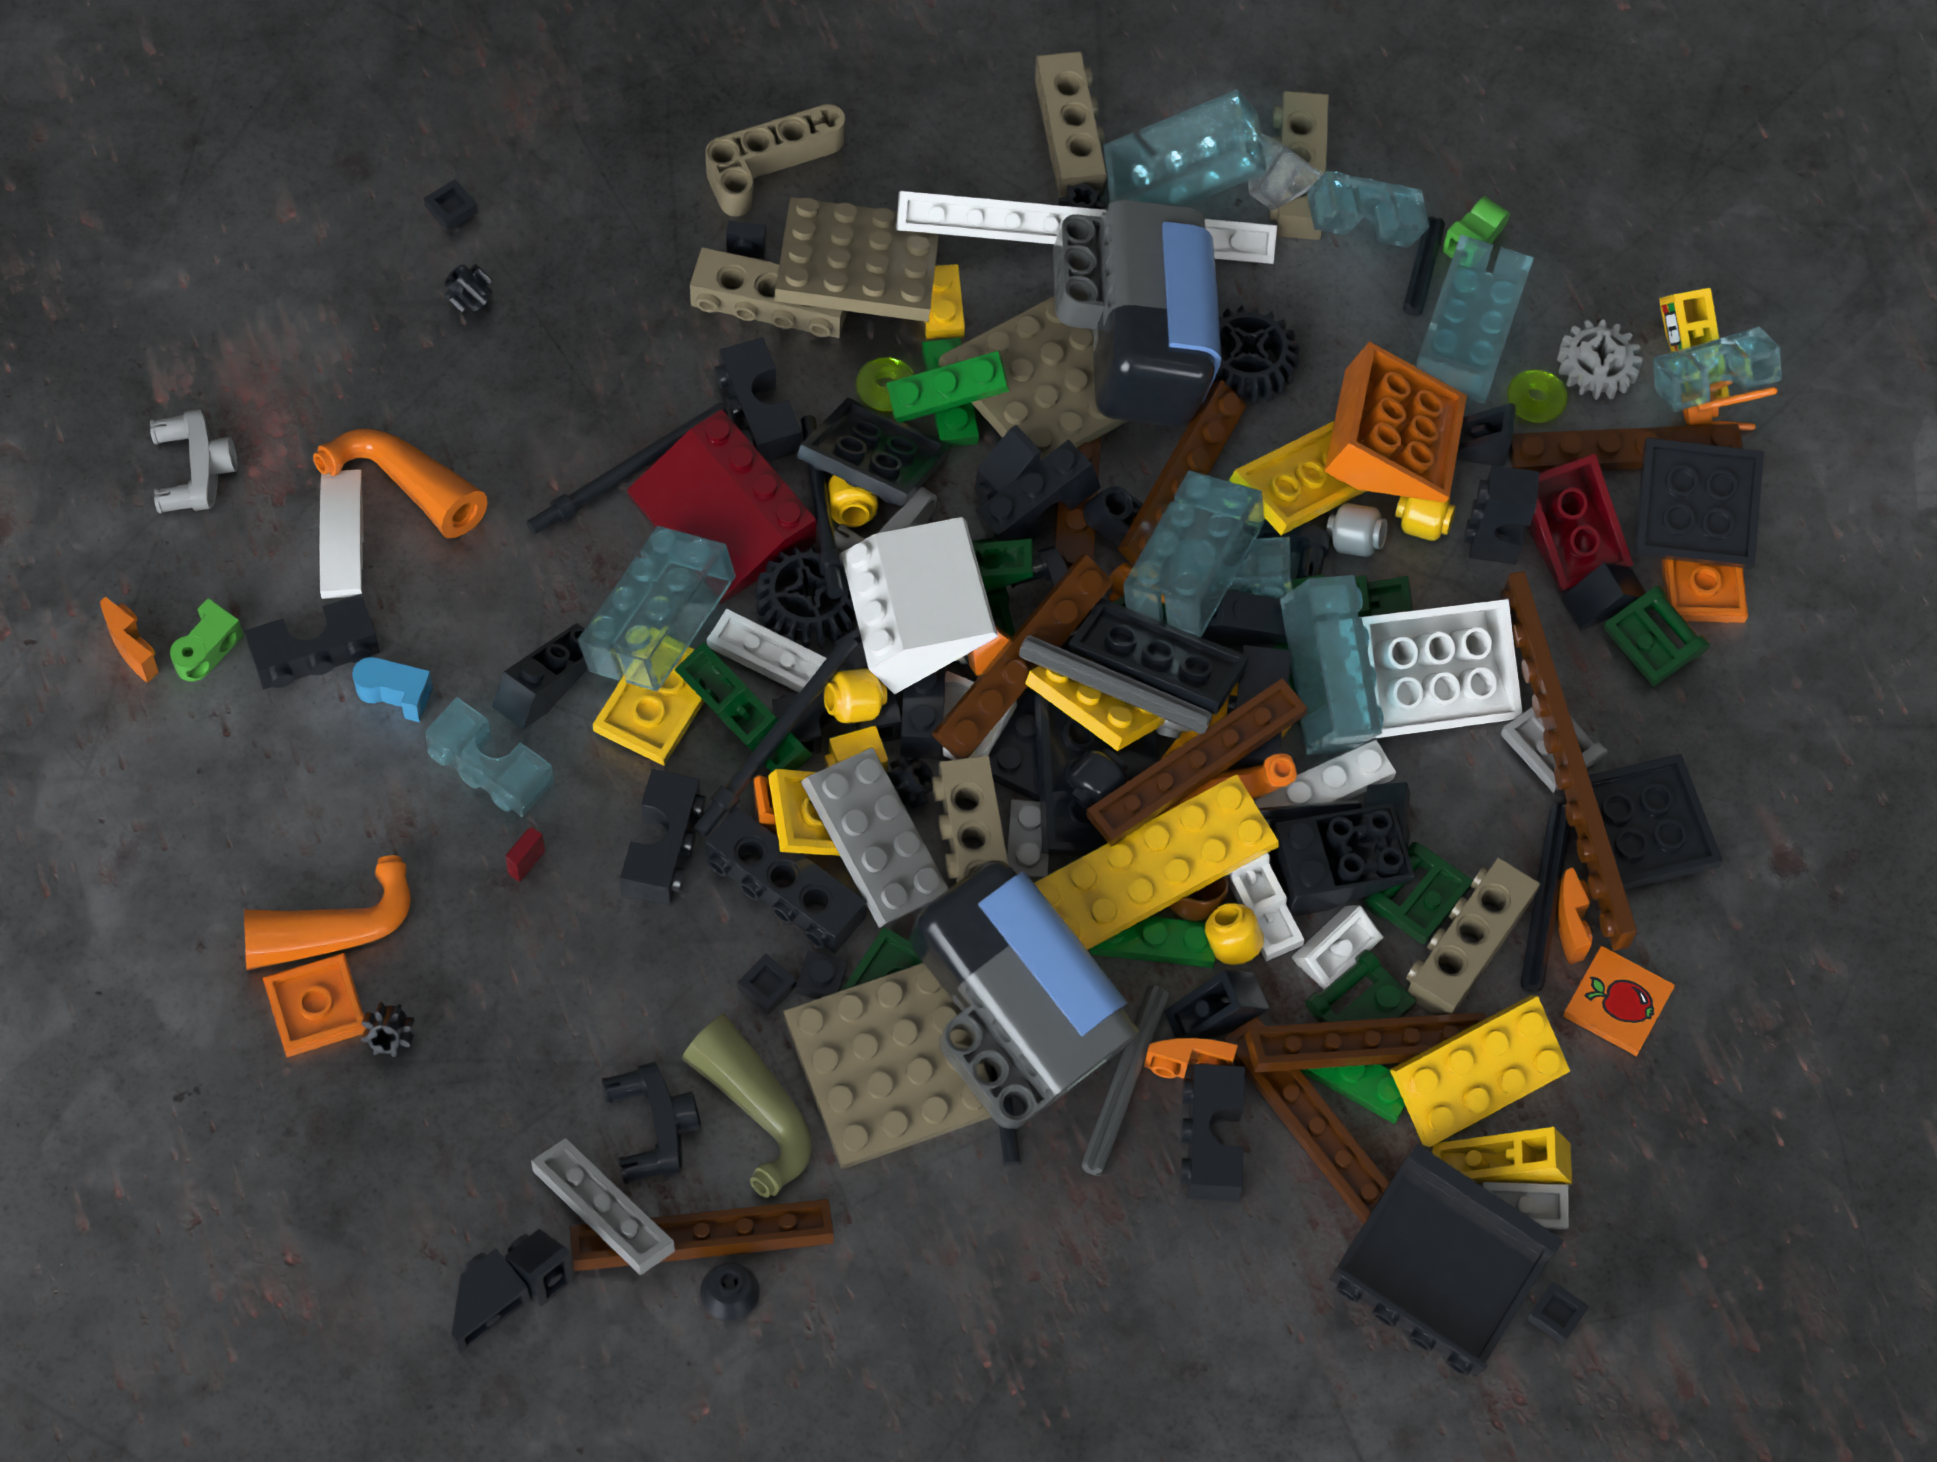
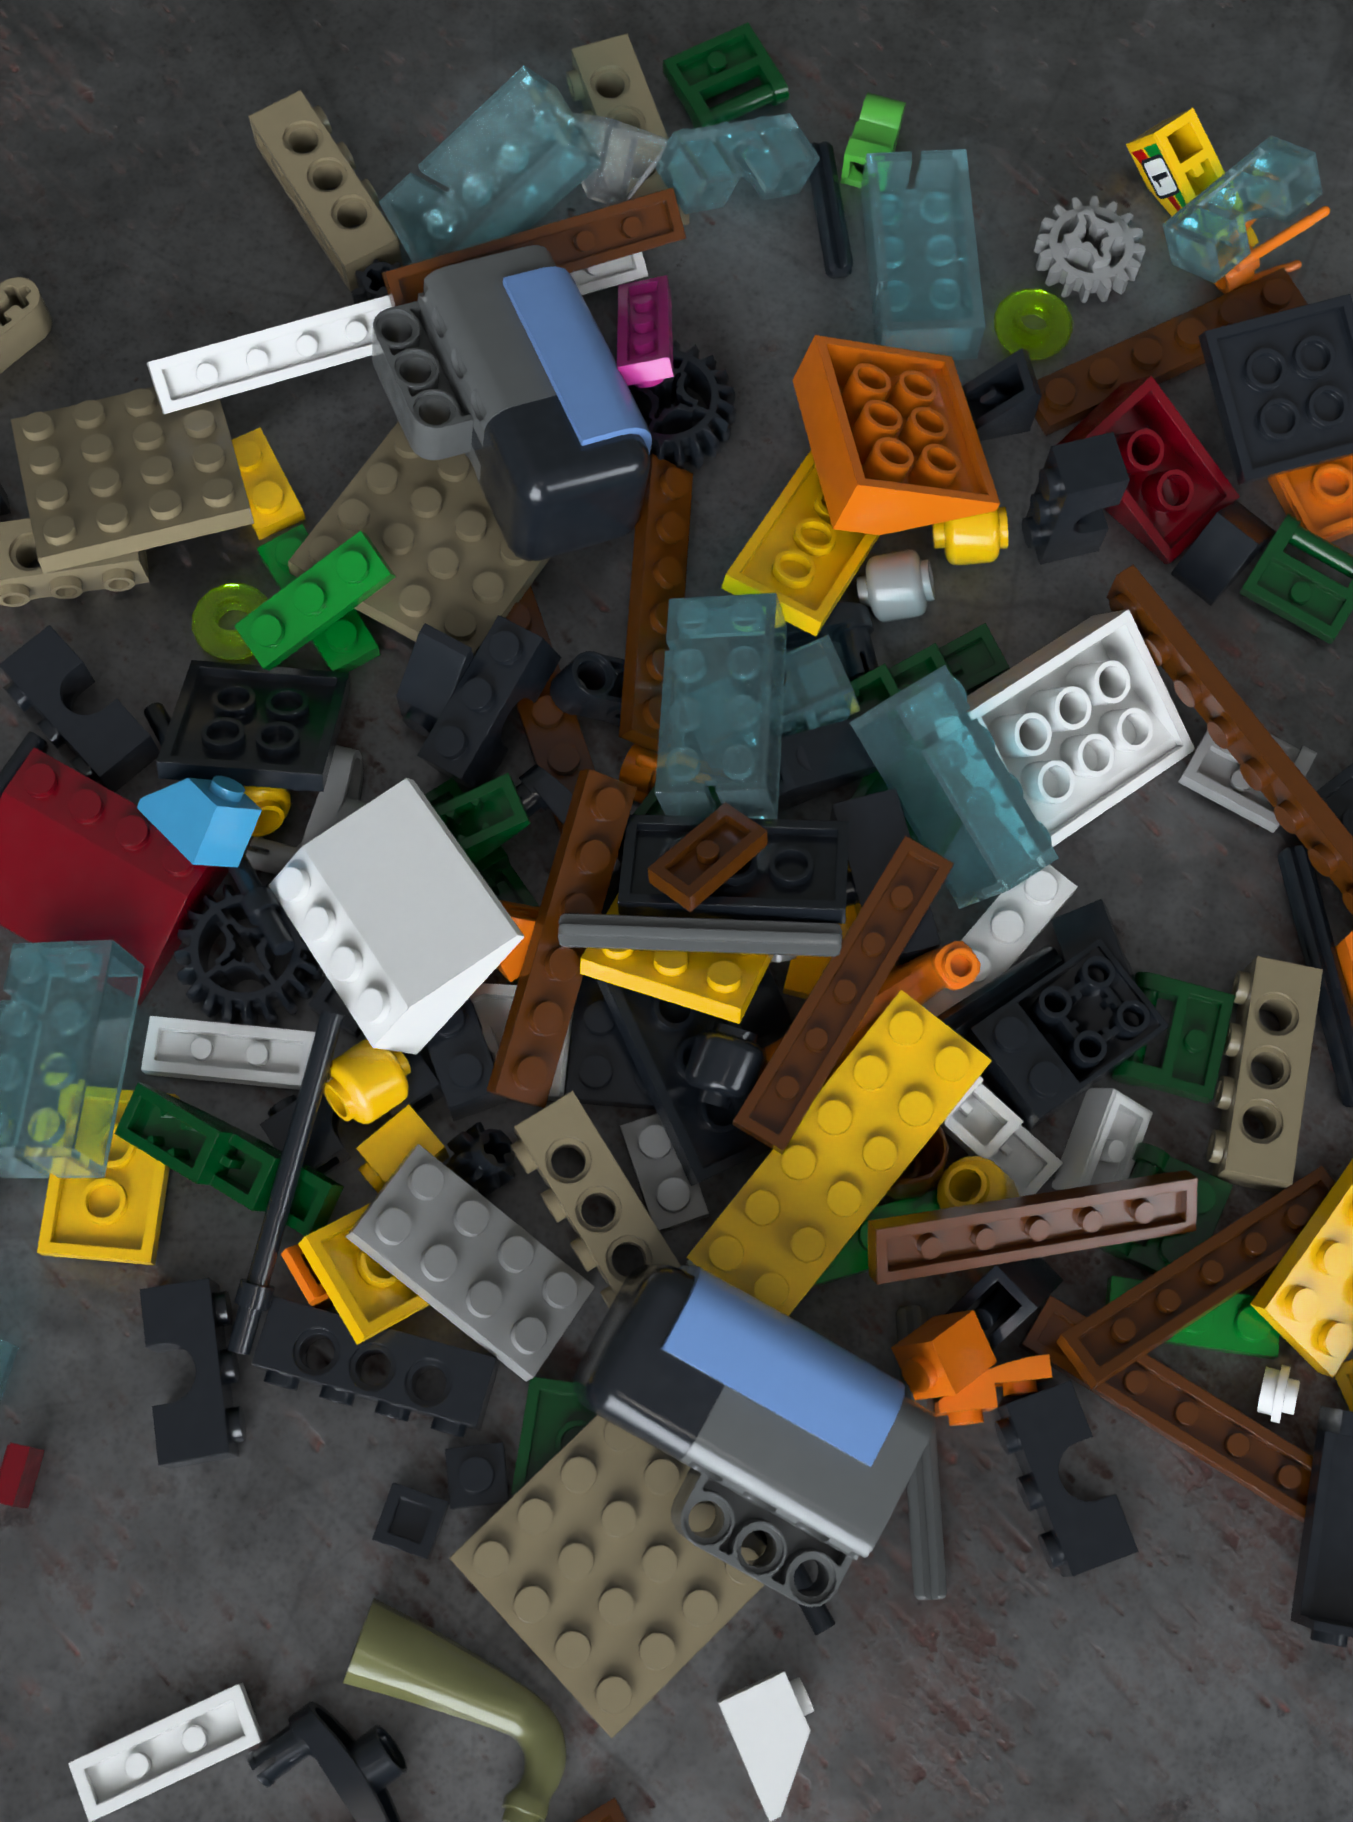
camera: 20 degrees left, 10 degrees up
none -> white plate [68,1683,265,1822]
none -> dark azure slope [137,776,262,867]
none -> reddish brown plate [382,187,686,307]
none -> dark pink plate [617,275,673,388]
none -> reddish brown plate [648,802,768,912]
none -> dark green plate [663,22,789,139]
none -> white slope [717,1670,814,1822]
none -> reddish brown plate [868,1170,1198,1284]
none -> orange brick [891,1310,997,1400]
none -> white plate [1257,1365,1300,1424]

